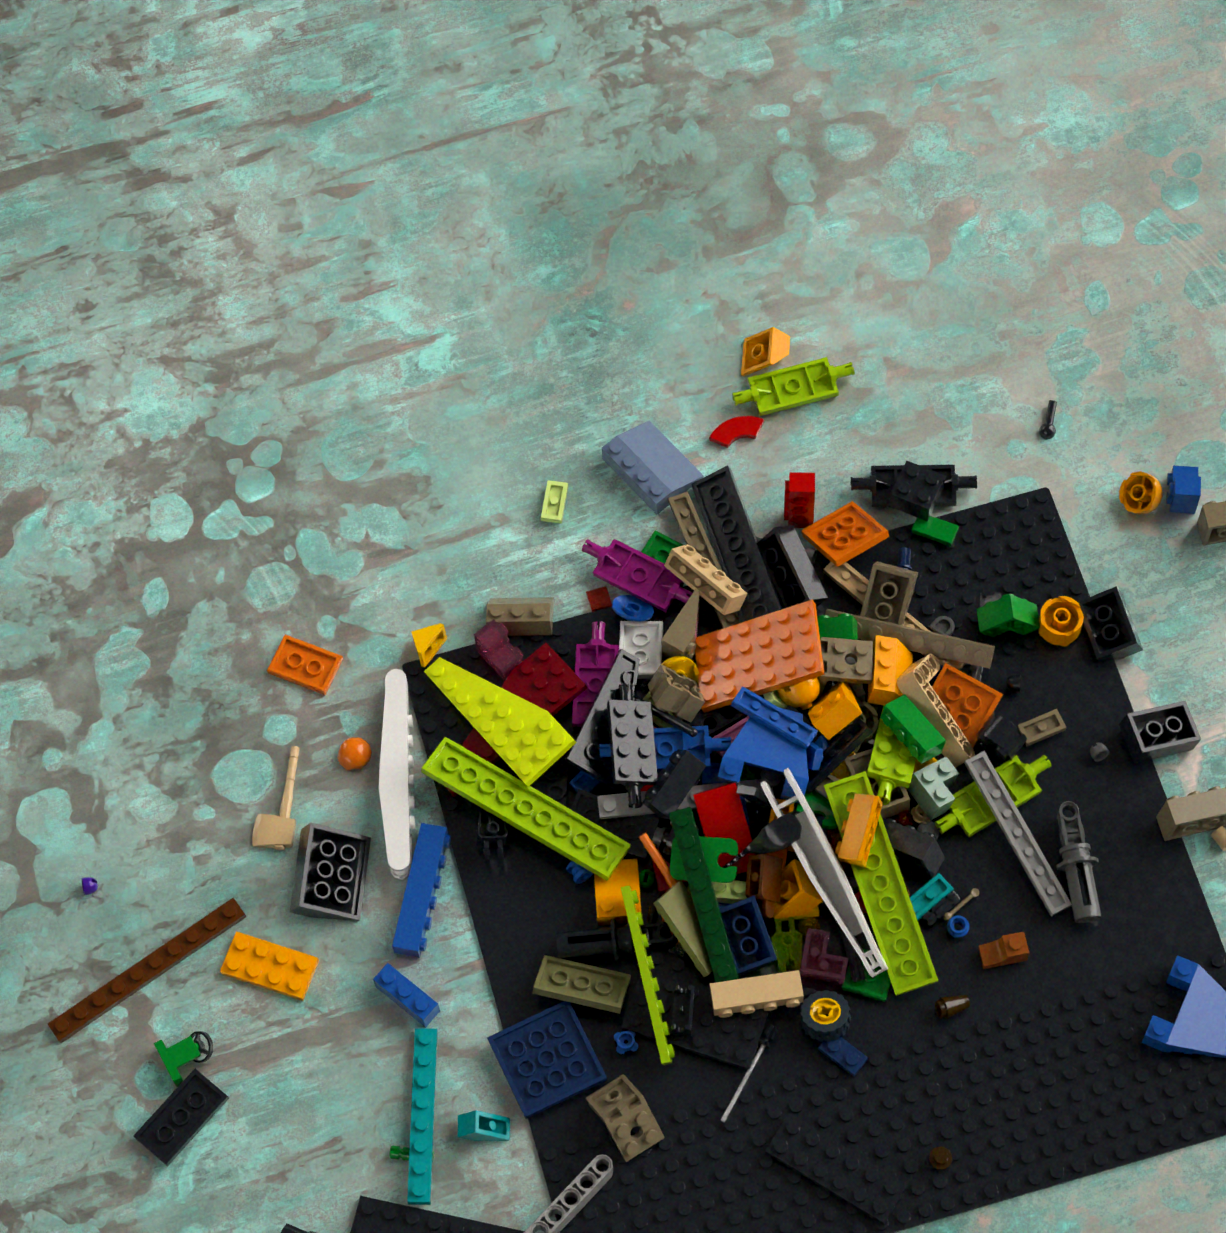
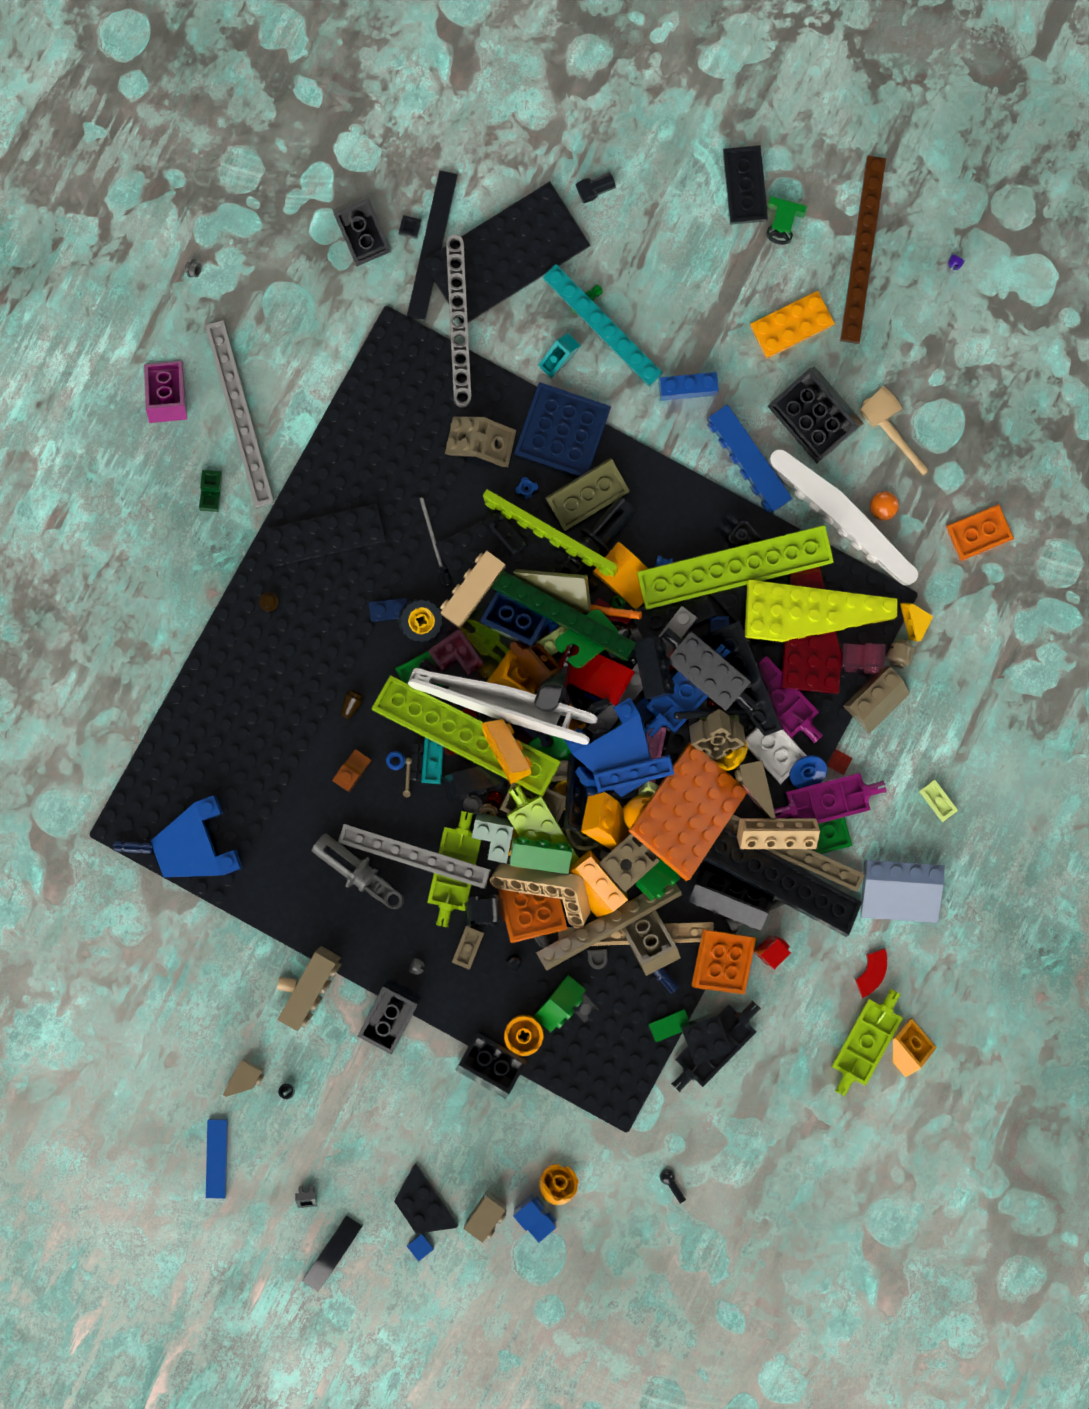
camera: 130 degrees right, 20 degrees up
none -> dark tan head [887,639,915,668]

